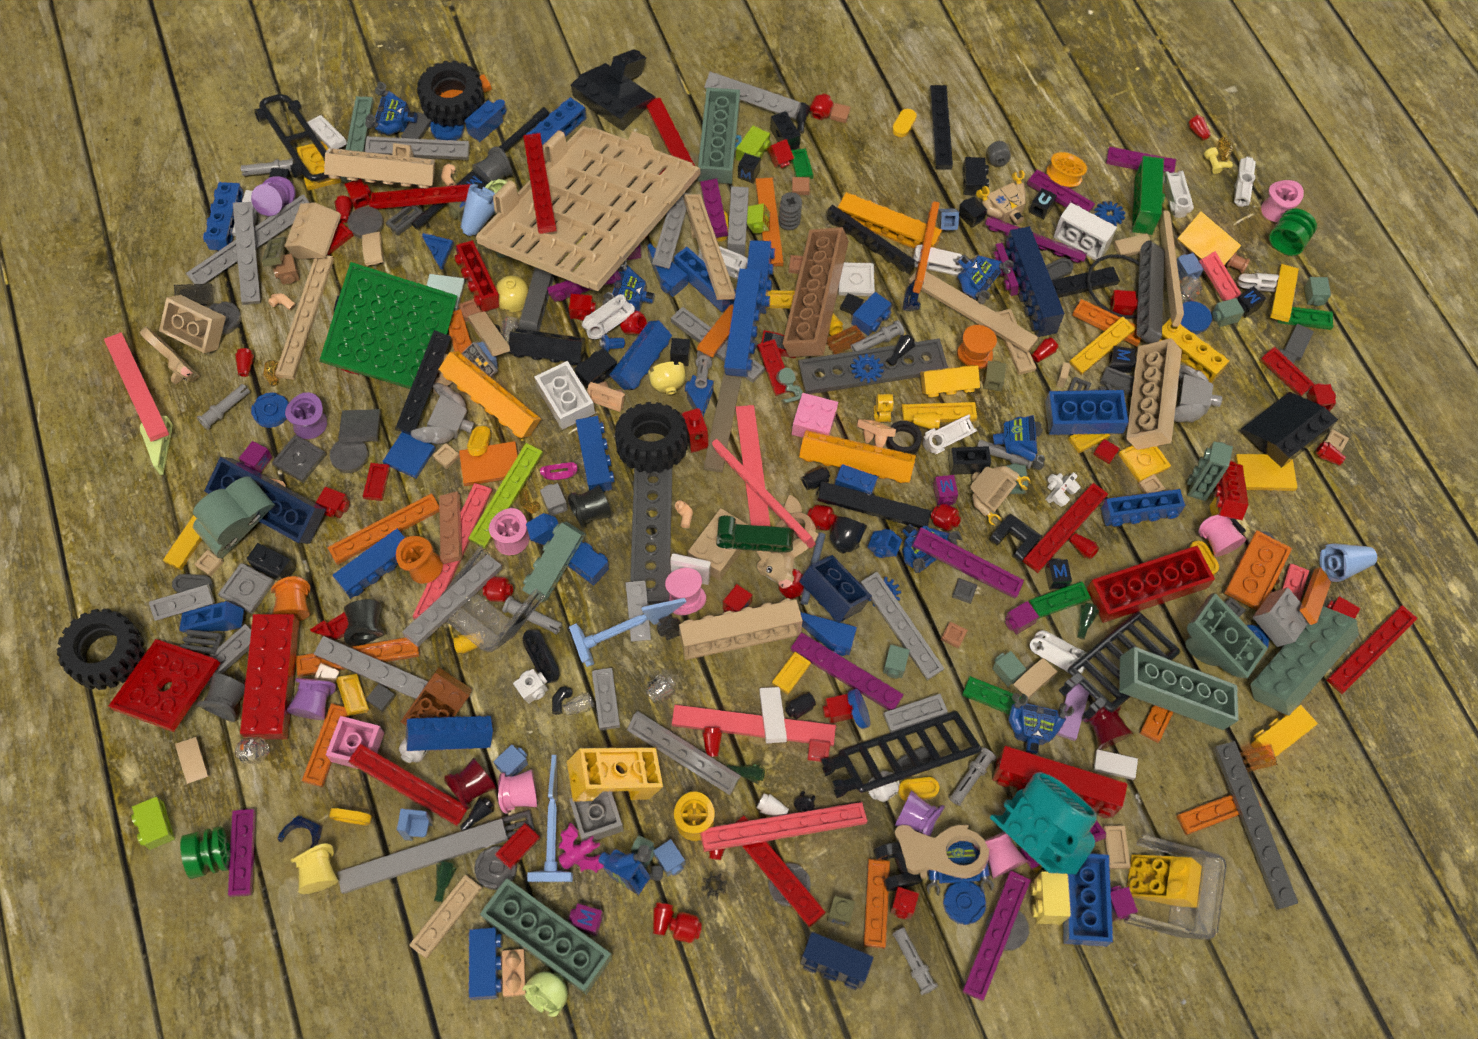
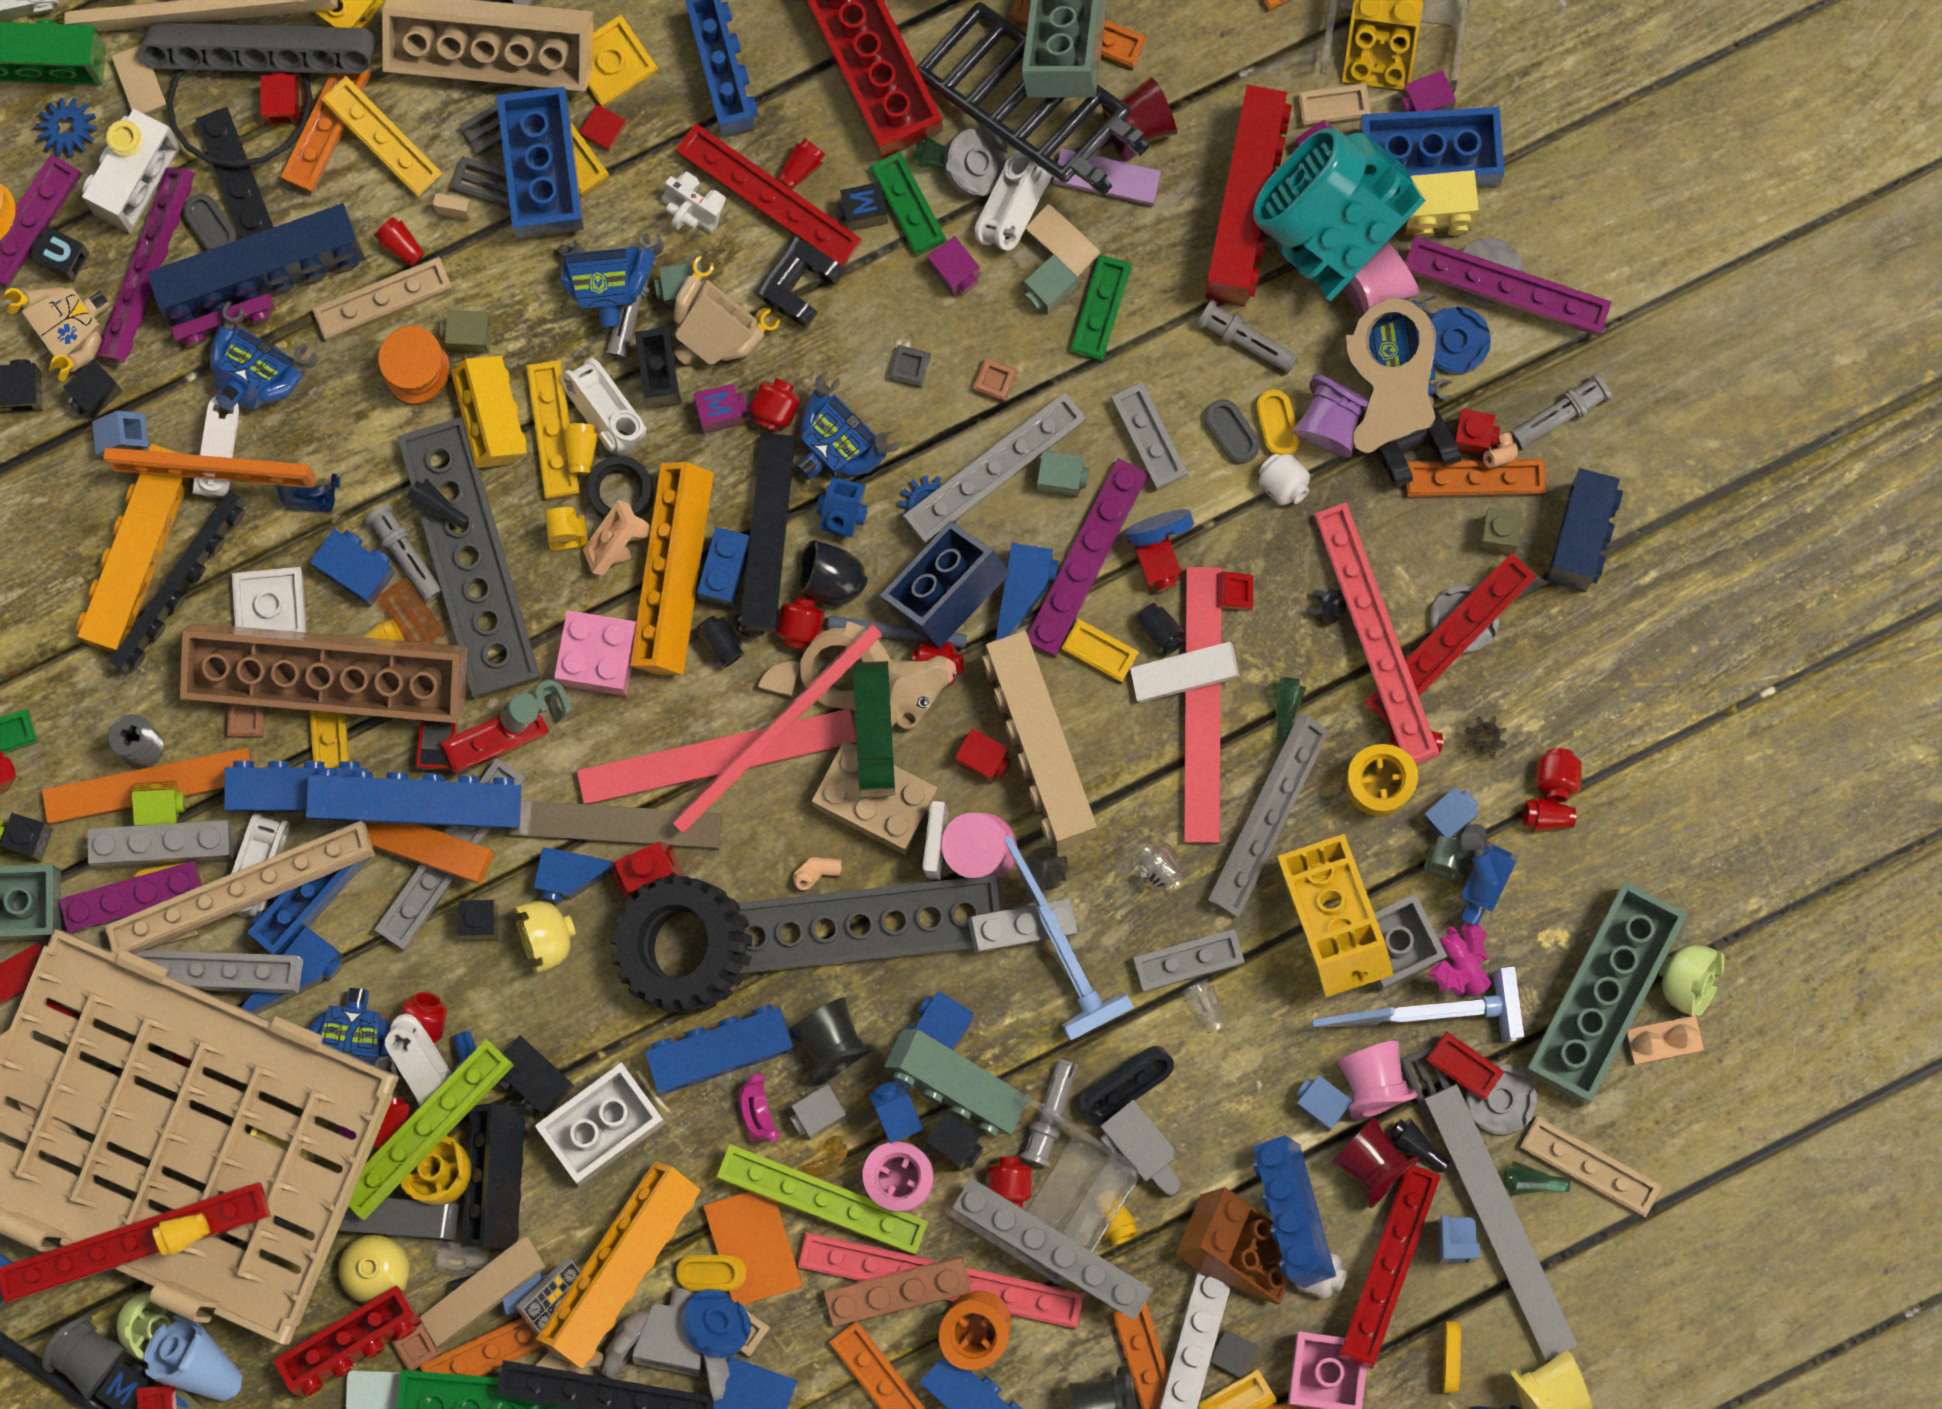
camera: 90 degrees left, 15 degrees up
blue brick [469,928,502,1001] -> none
white brick [513,669,549,704] -> none
black arm [552,686,573,715] -> none
magenta brick [569,904,603,936] -> none
light nougat tile [587,381,625,412] -> none
blue brick [610,320,672,390] -> none
light grey pin [695,350,712,388] -> none
red cone [702,726,722,757] -> none
white cone [756,793,789,817] -> none
nougat tile [792,177,809,195] -> none
black bar [821,711,982,798] -> none
black tile [840,293,864,315] -> none
blue gear [851,354,884,383] -> none
tan tile [909,270,1038,353] -> none
magenta plate [912,527,1024,599] -> none
torso [1008,693,1074,754] -> none
white tile [1093,749,1138,780] -> none
dark grey tile [1100,366,1134,396] -> none
black brick [1108,346,1137,374] -> none
tan tile [1138,474,1165,494] -> none
none -> light yellow tile [106,120,143,157]
none -> yellow cone [153,1213,210,1256]
none -> lime plate [348,1038,514,1220]
none -> yellow cylinder [401,1136,472,1206]
none -> blue tile [680,1289,751,1358]
none -> black brick [926,1112,983,1171]
none -> flat silver tile [943,128,1008,197]
none -> light grey hinge [1100,1099,1182,1197]
none -> light nougat arm [1483,432,1518,468]

